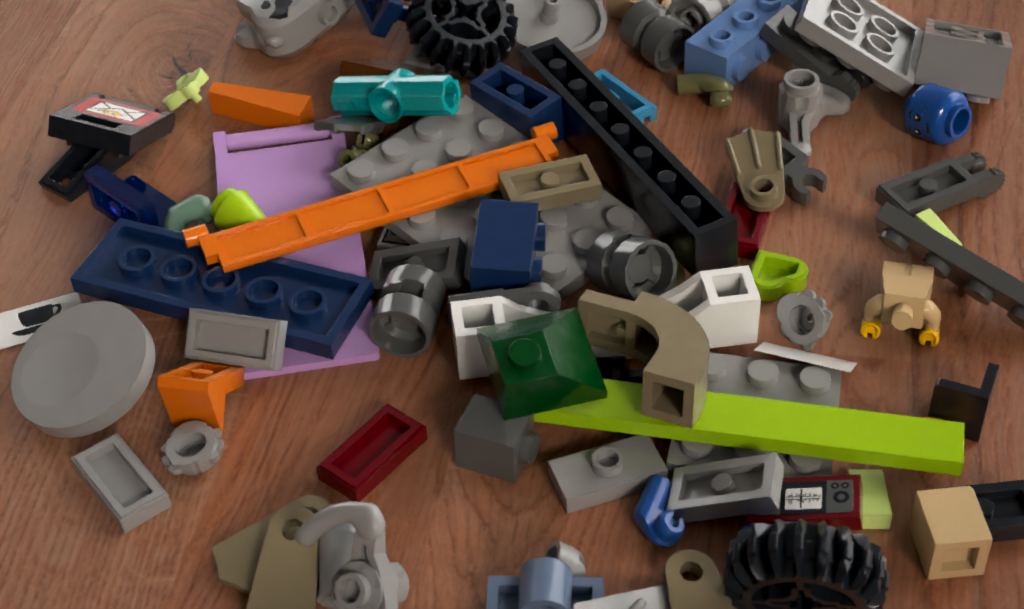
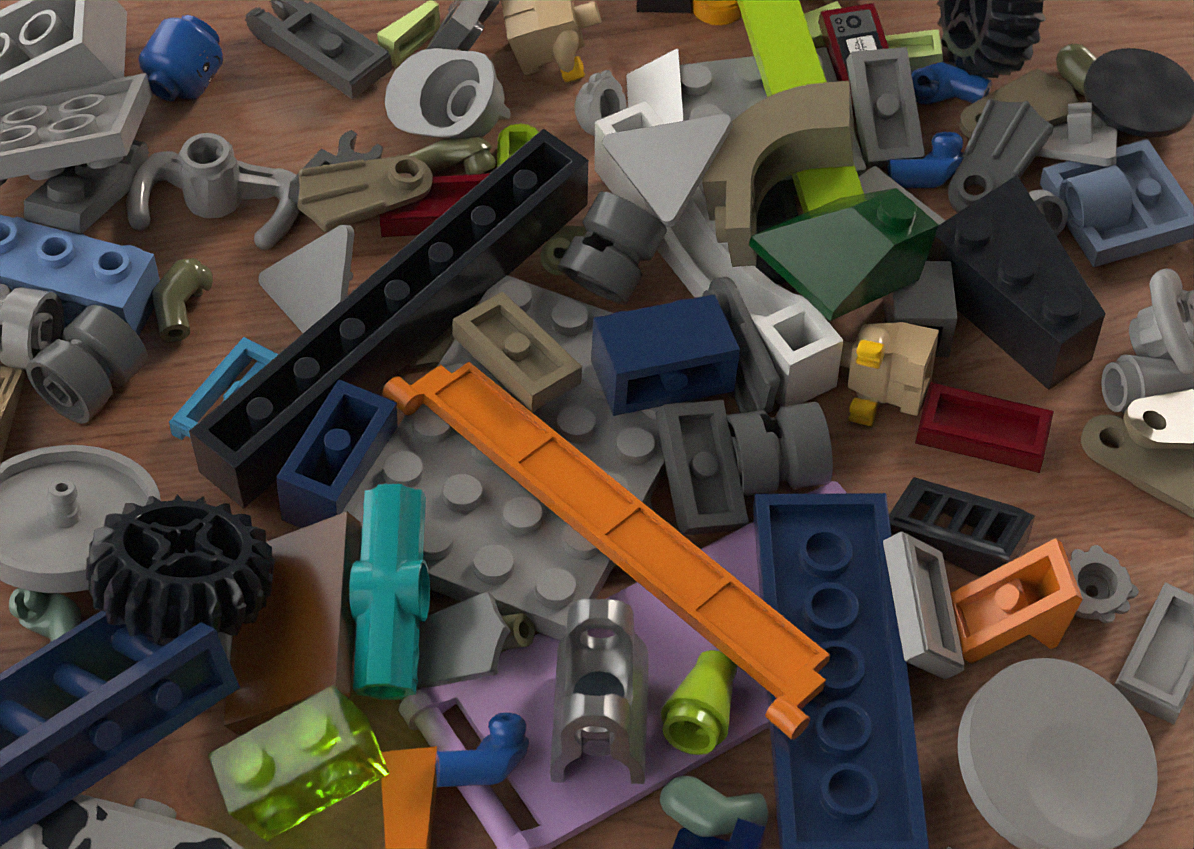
camera: 115 degrees left, 10 degrees up
none -> clear neon green brick [208,685,390,841]
none -> light grey piece [258,225,354,333]
none -> light grey piece [384,48,511,138]
none -> olive arm [408,137,496,177]
none -> blue arm [435,712,529,787]
none -> flat silver piece [550,599,648,784]
none -> light grey piece [602,114,733,226]
none -> tan piece [840,322,939,426]
none -> black slope [889,477,1035,577]
none -> black wedge [926,175,1106,390]
none -> dark grey piece [948,99,1053,213]

